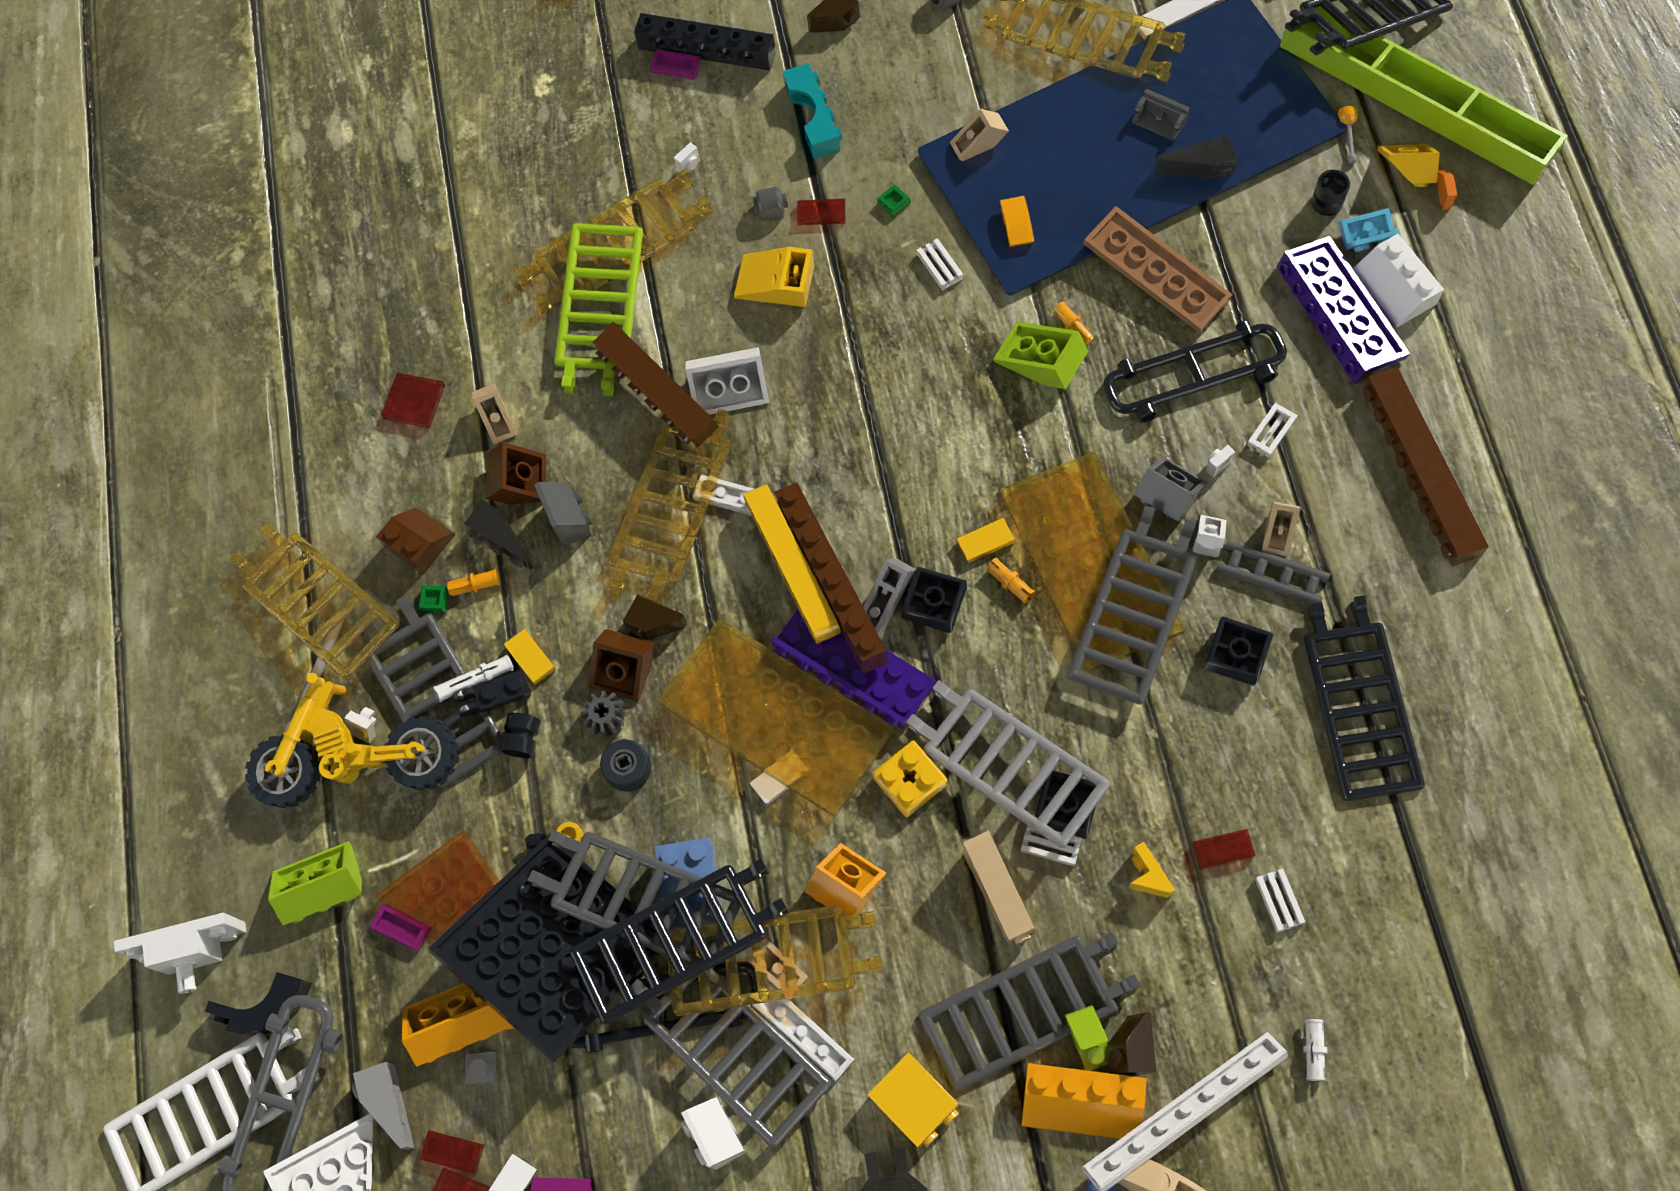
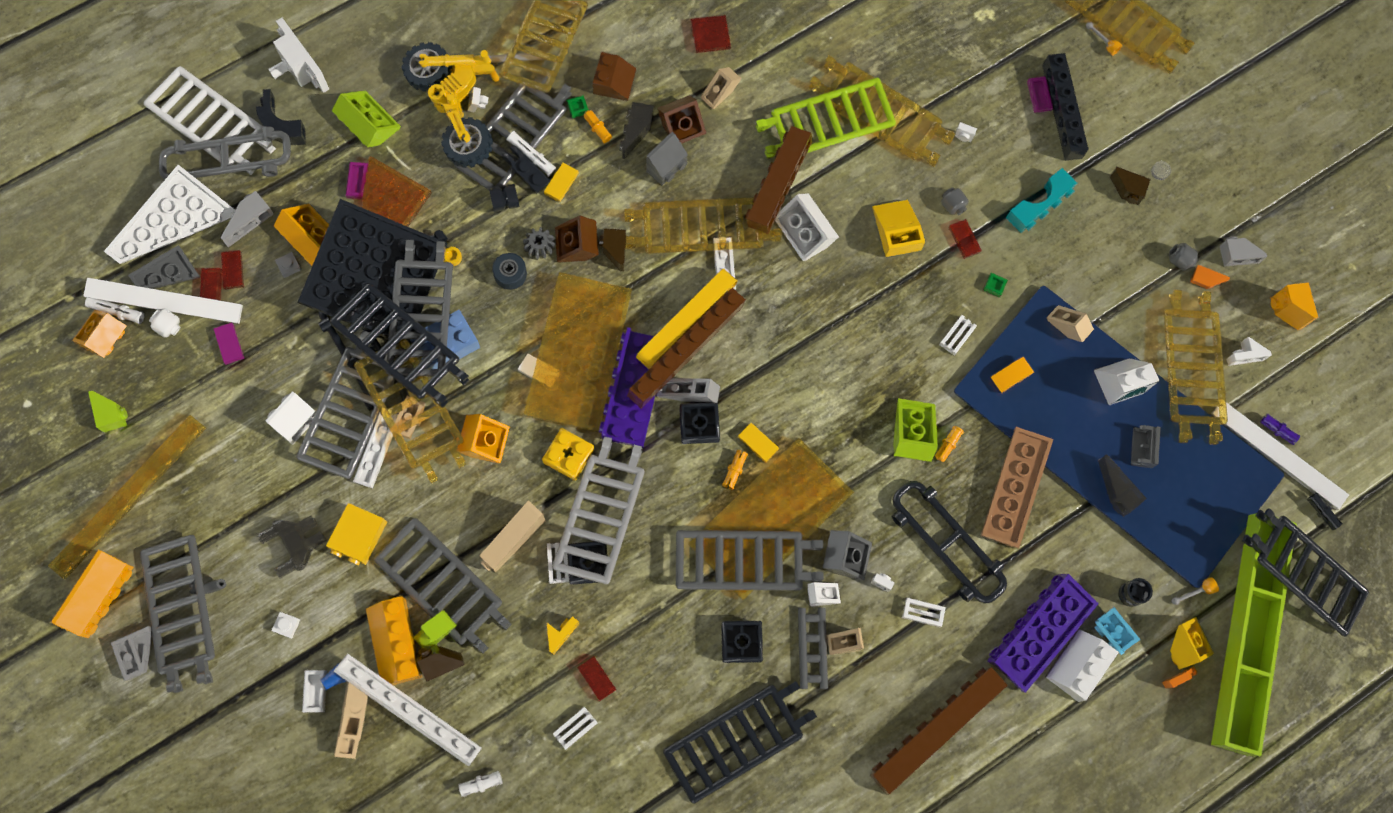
camera: 50 degrees right, 5 degrees up
none -> white slope [1094,359,1159,405]

